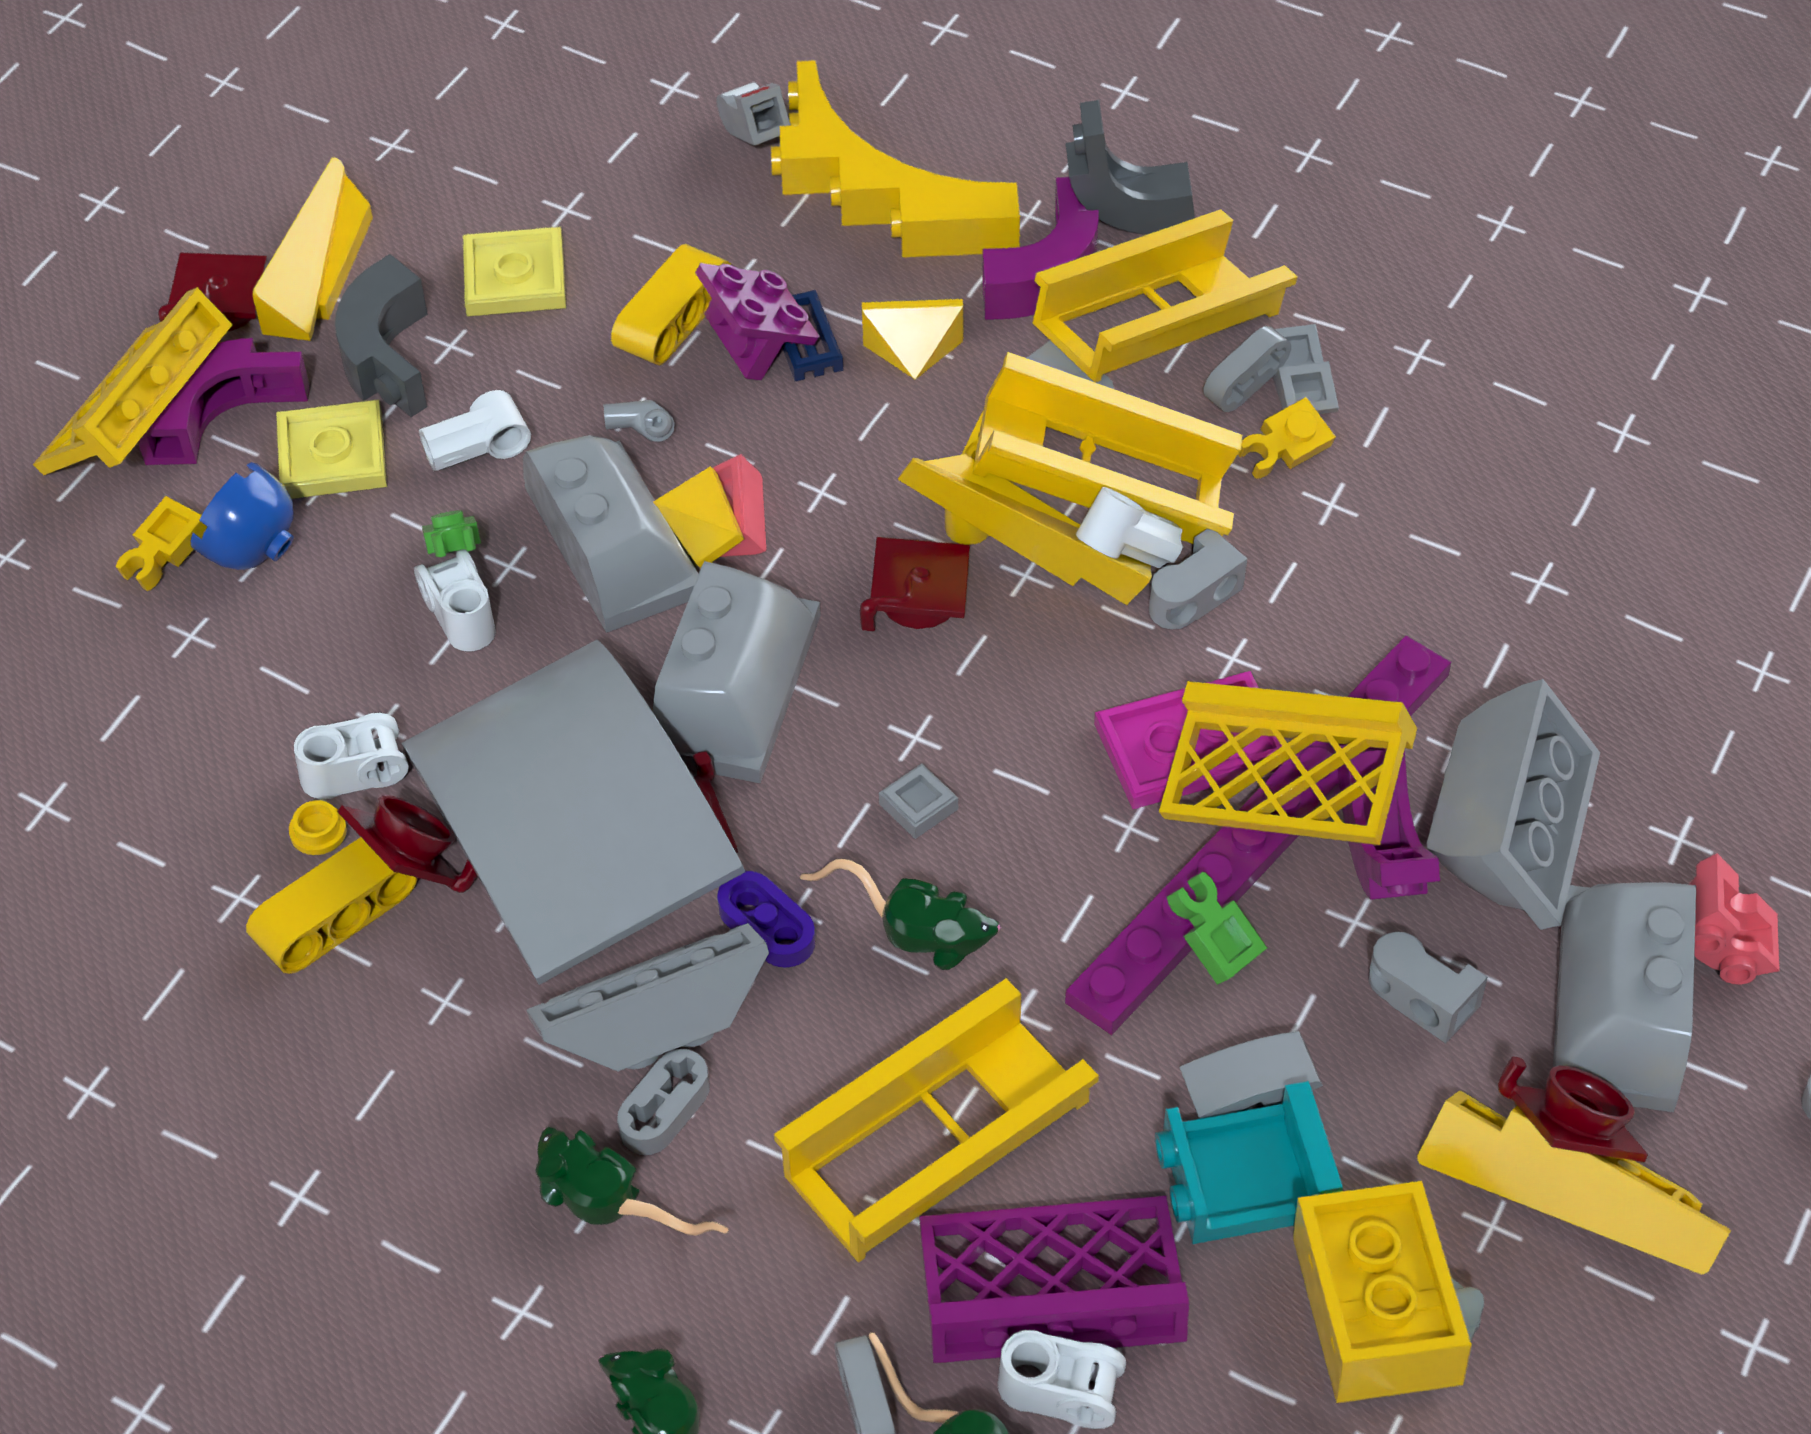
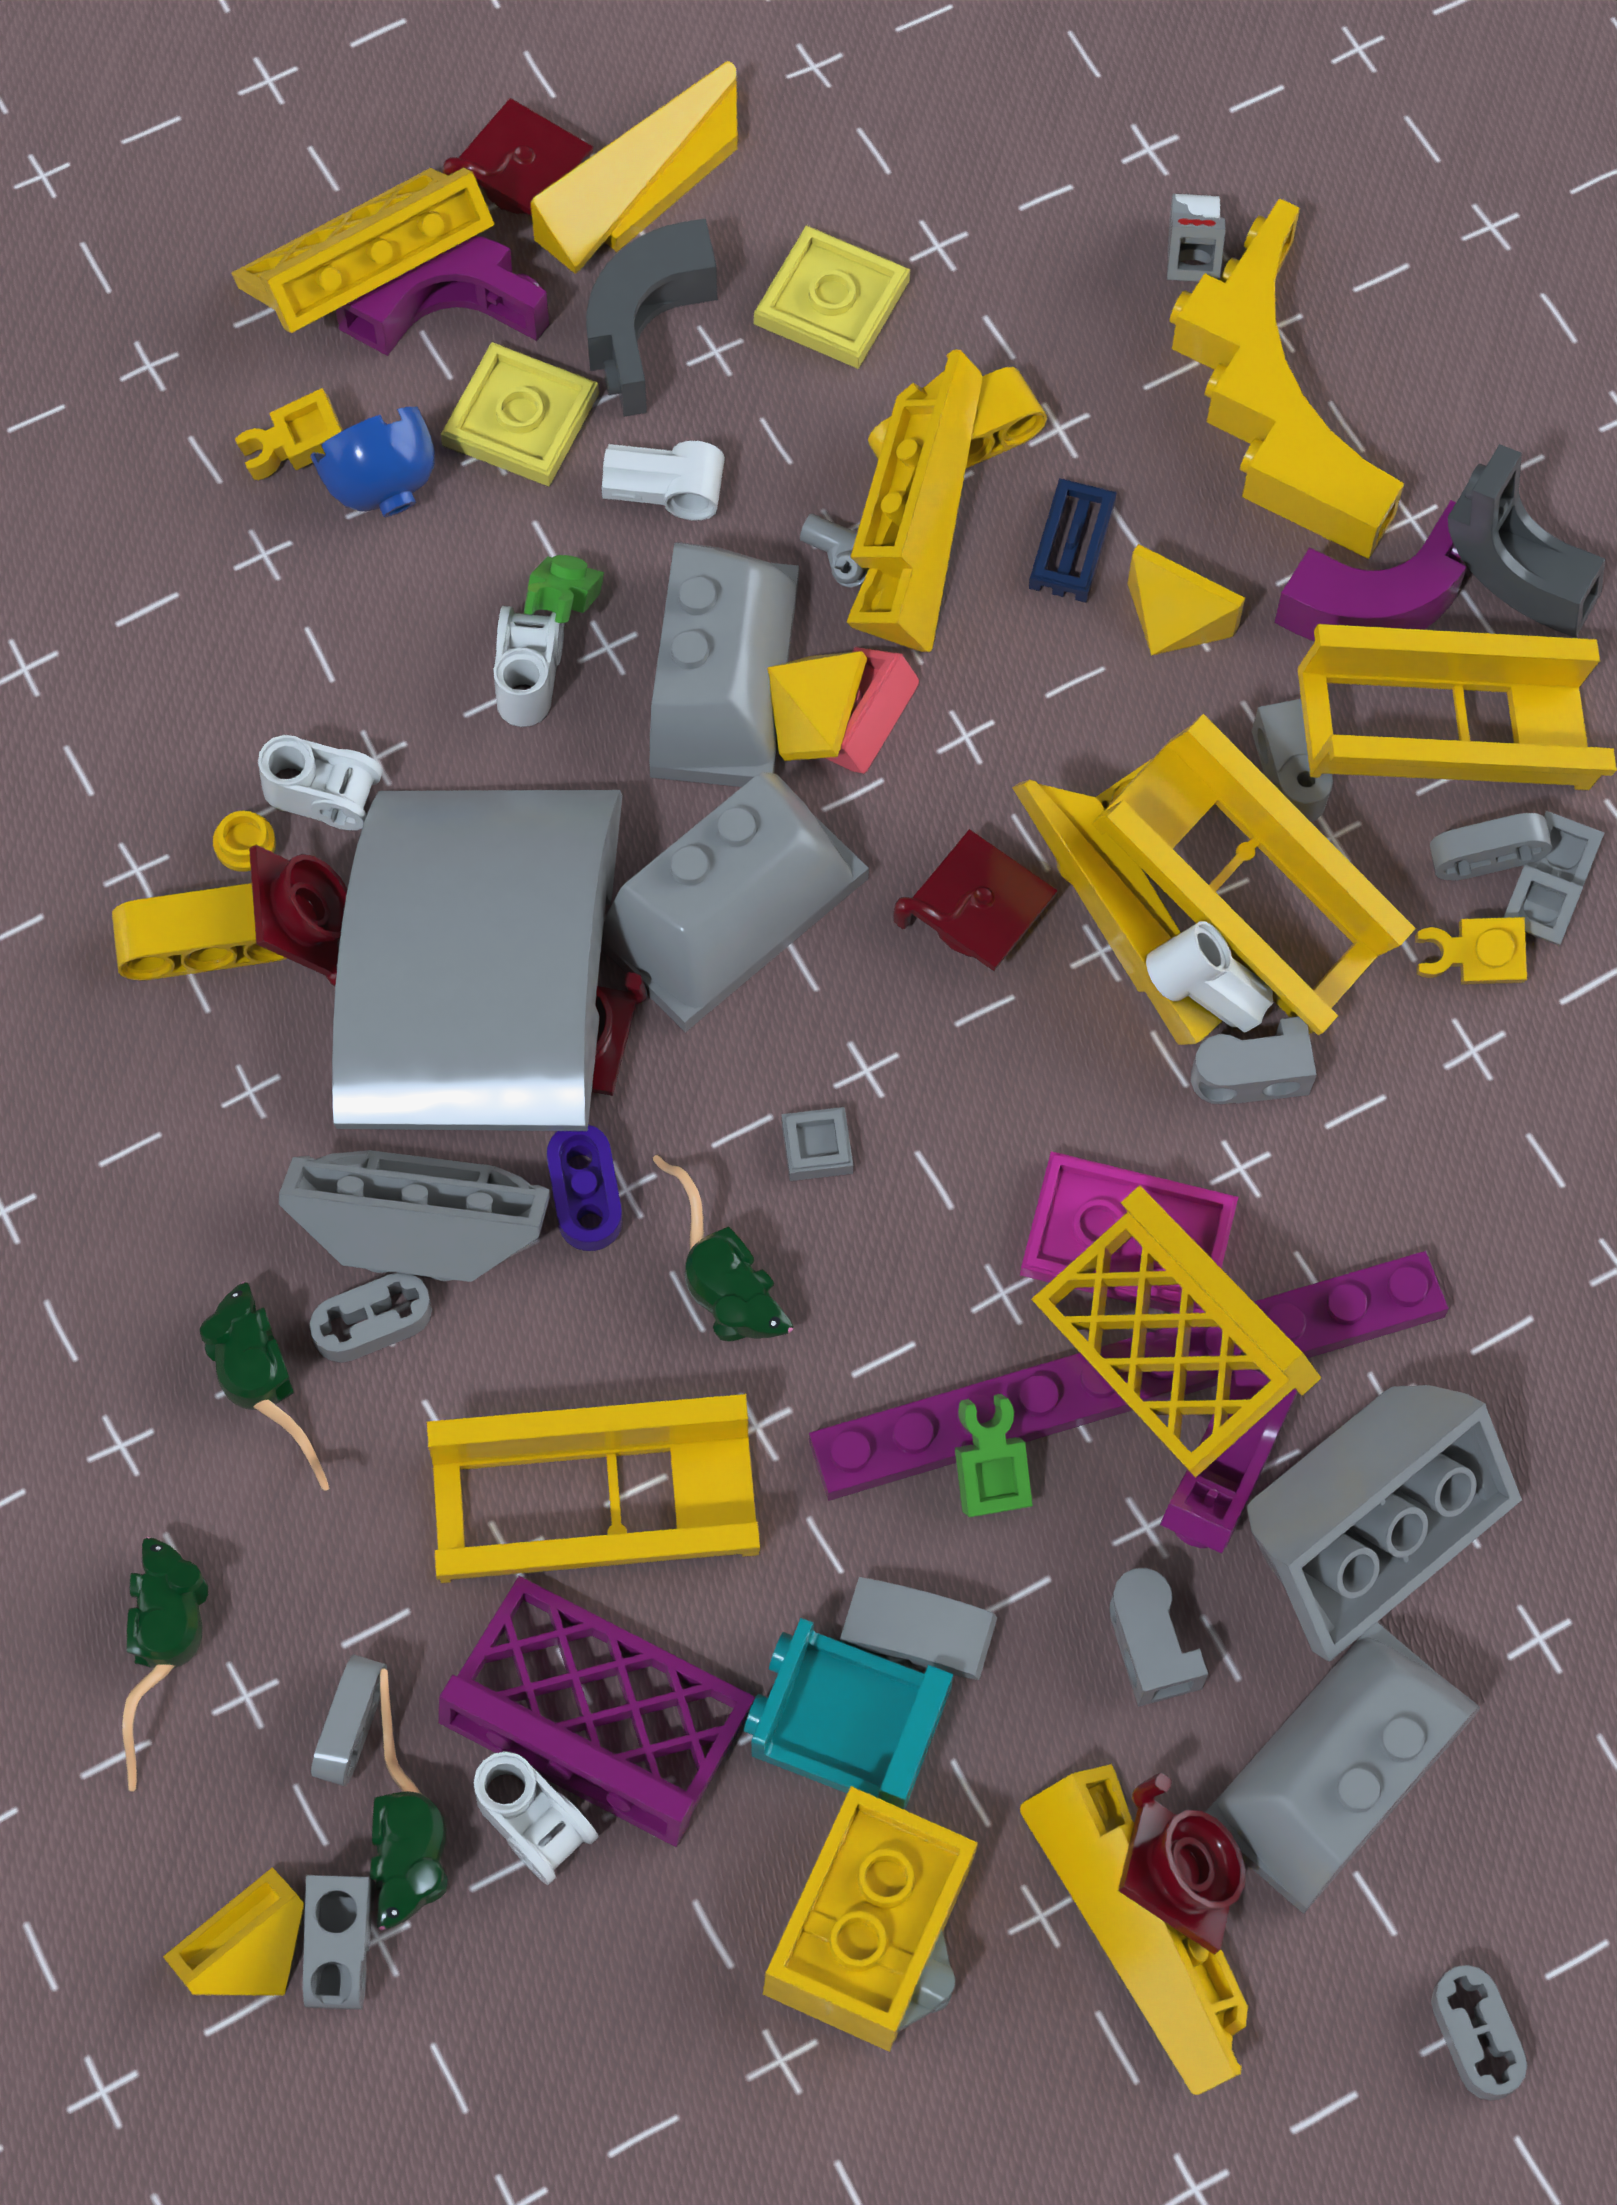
camera: 30 degrees right, 15 degrees up
magenta bracket [695,263,819,381] -> none
coral cylinder [1688,853,1780,985] -> none
none -> yellow wedge [846,350,982,652]

